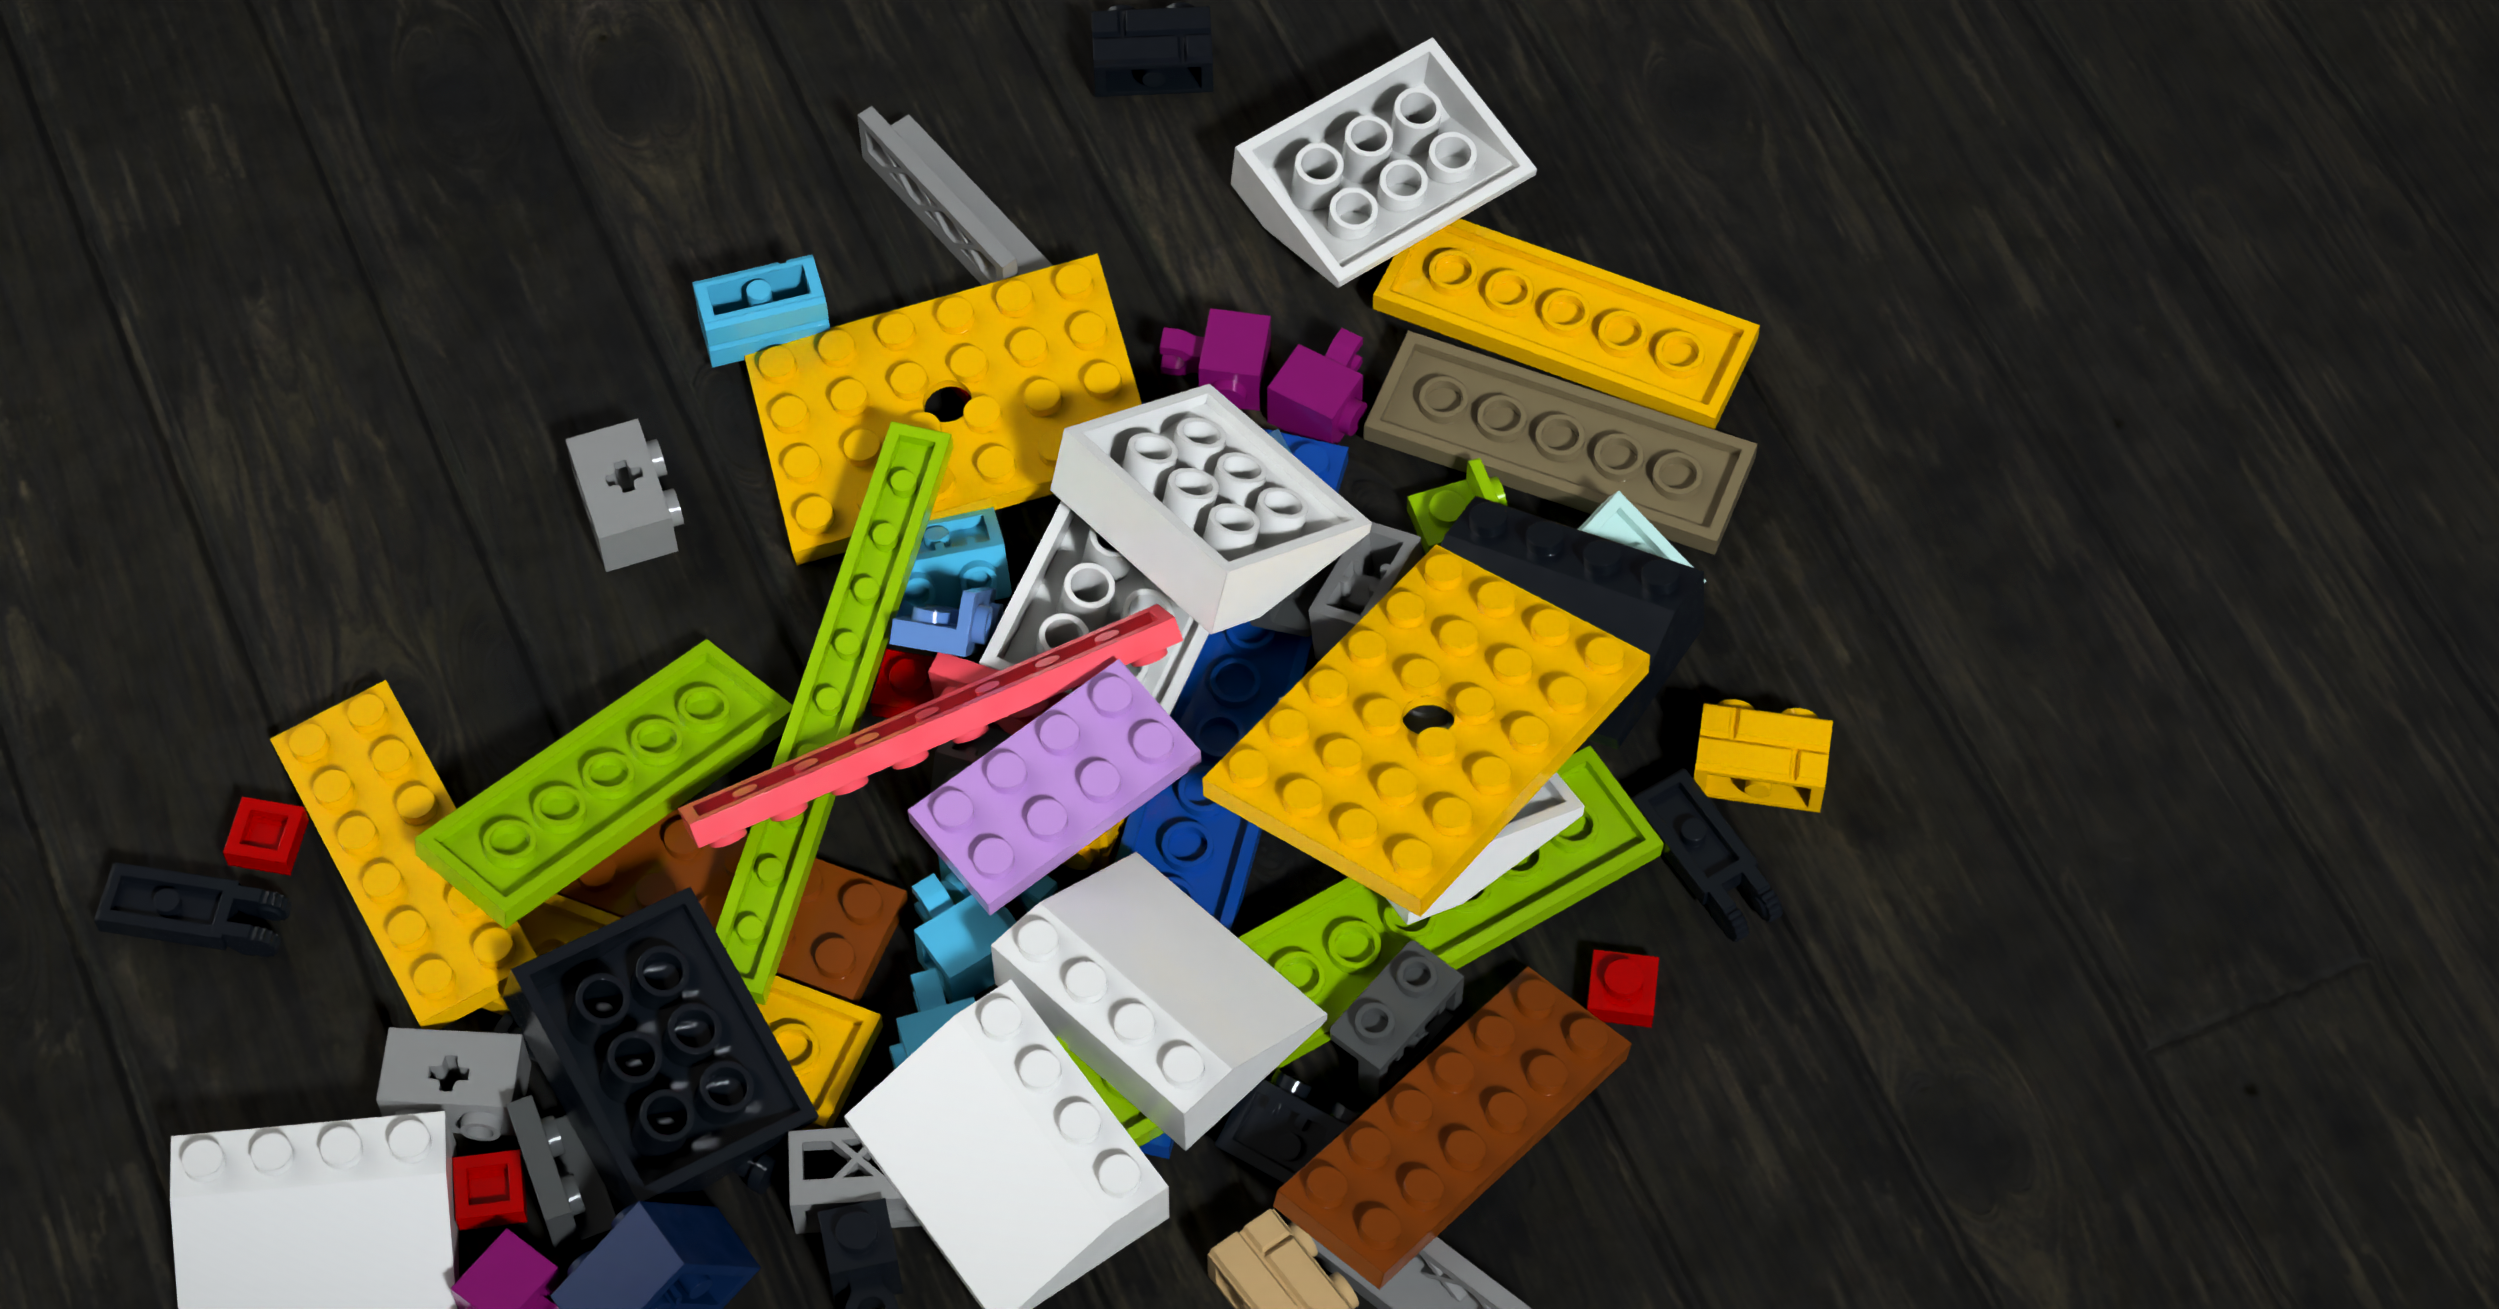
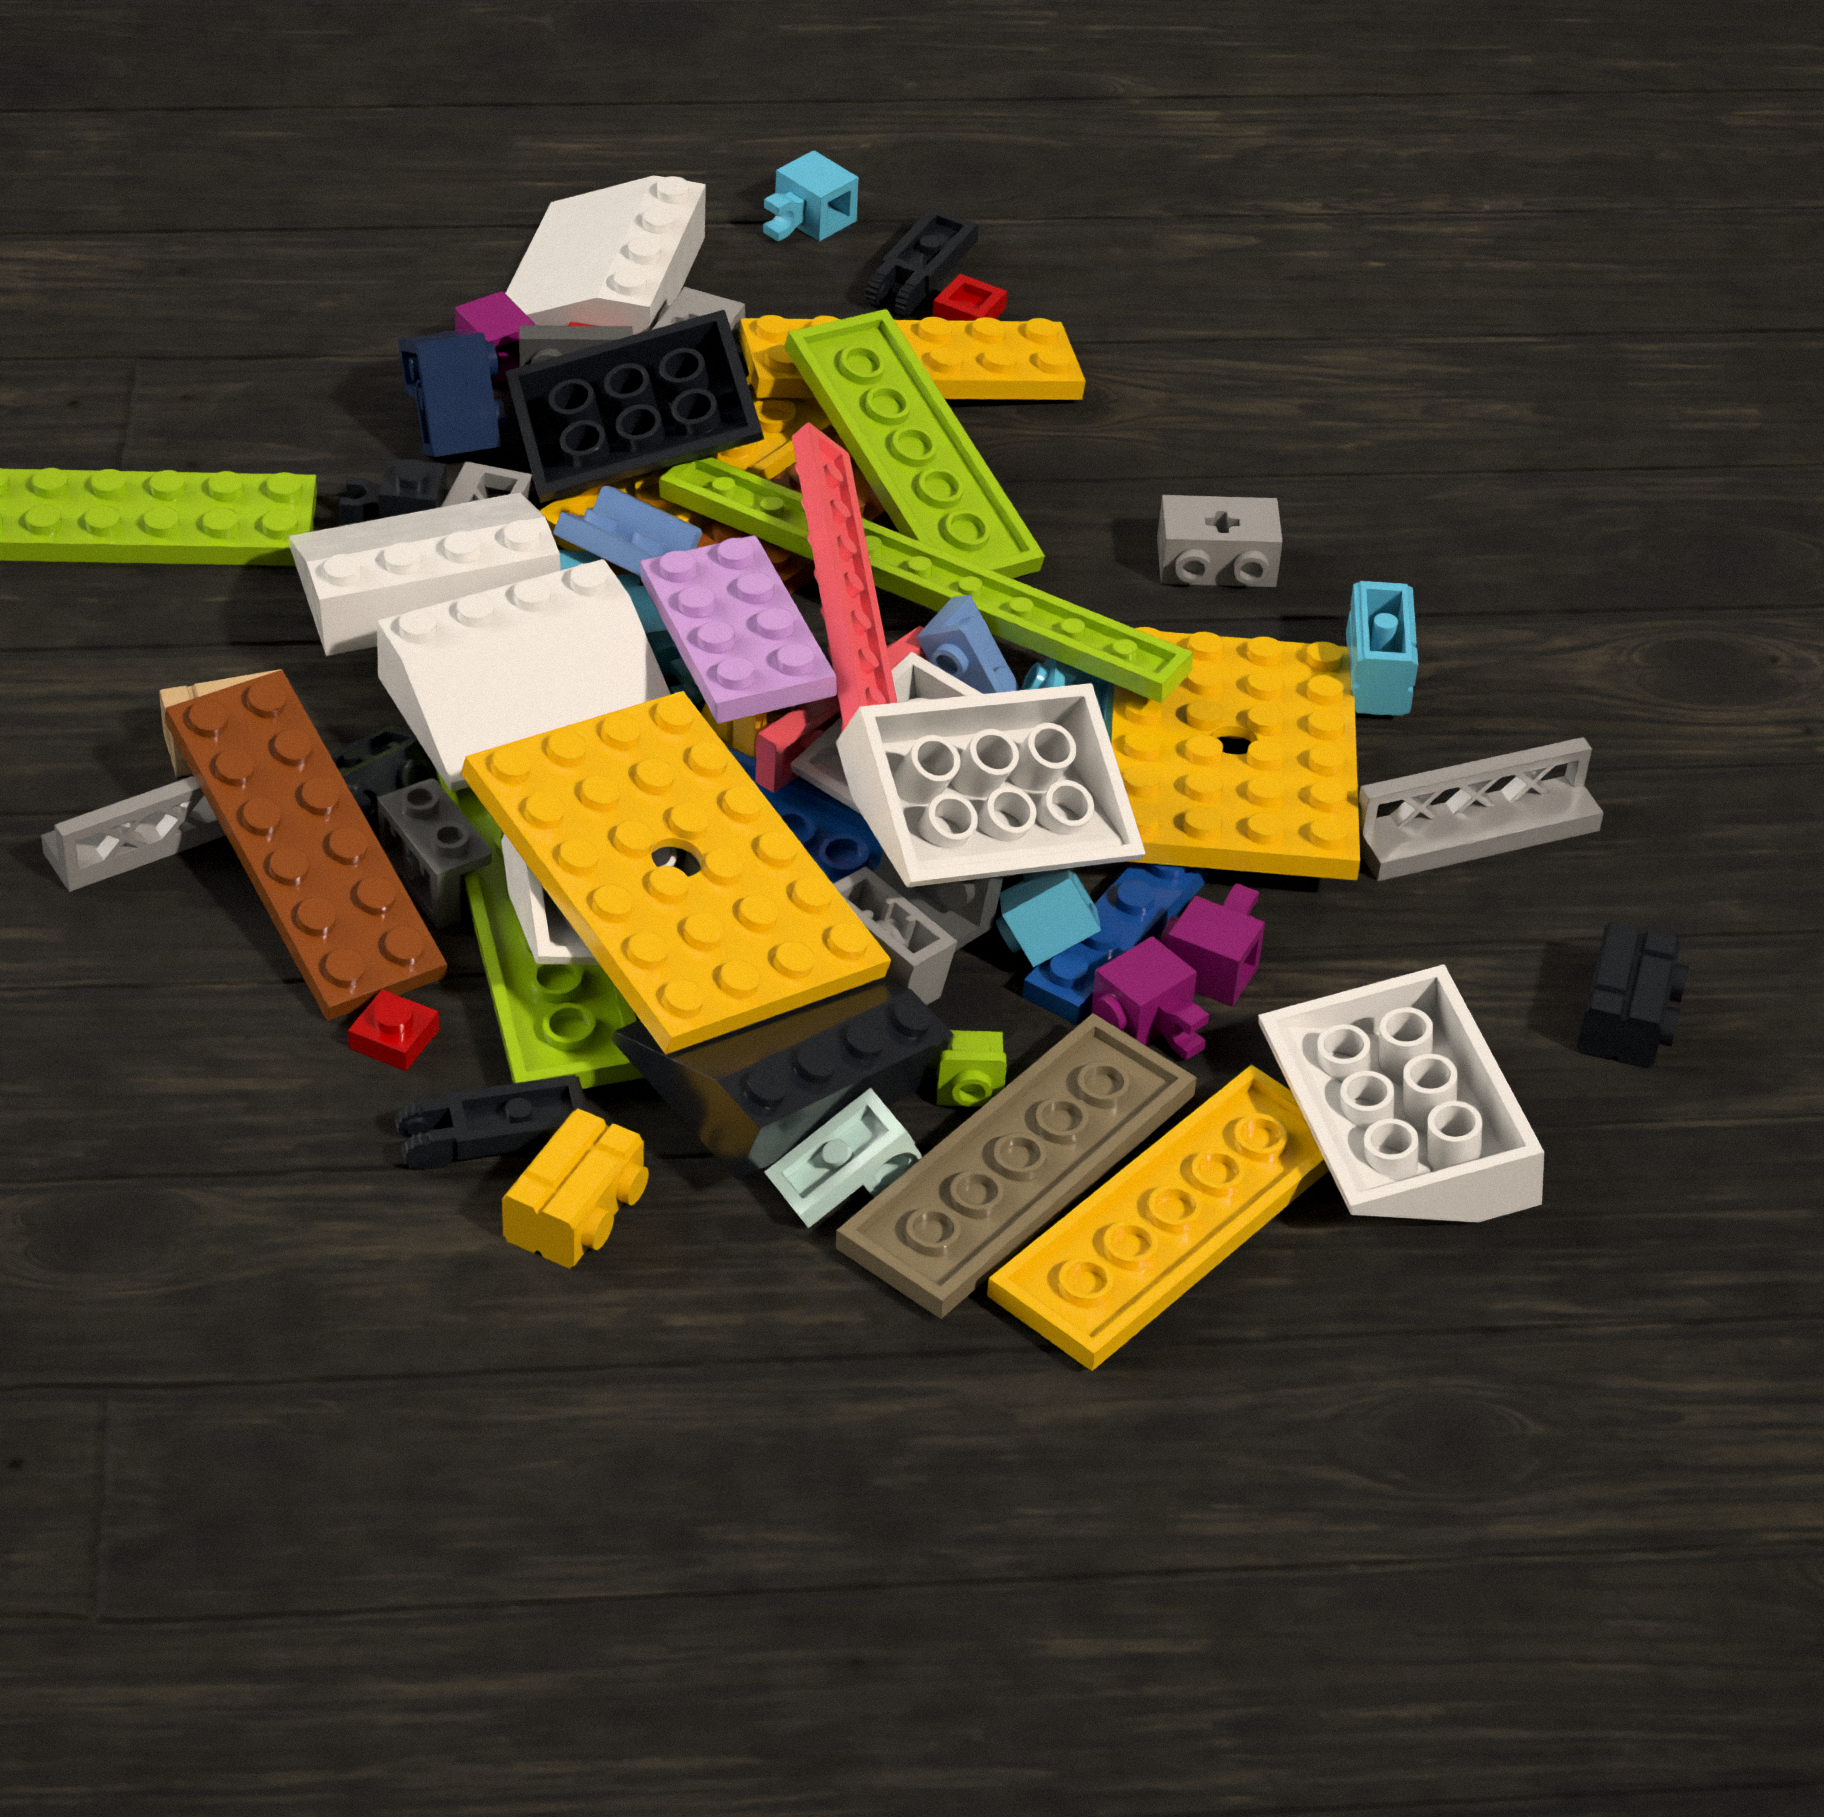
camera: 105 degrees right, 15 degrees down
none -> medium blue bracket [553,486,702,576]
none -> medium azure brick [763,150,859,242]

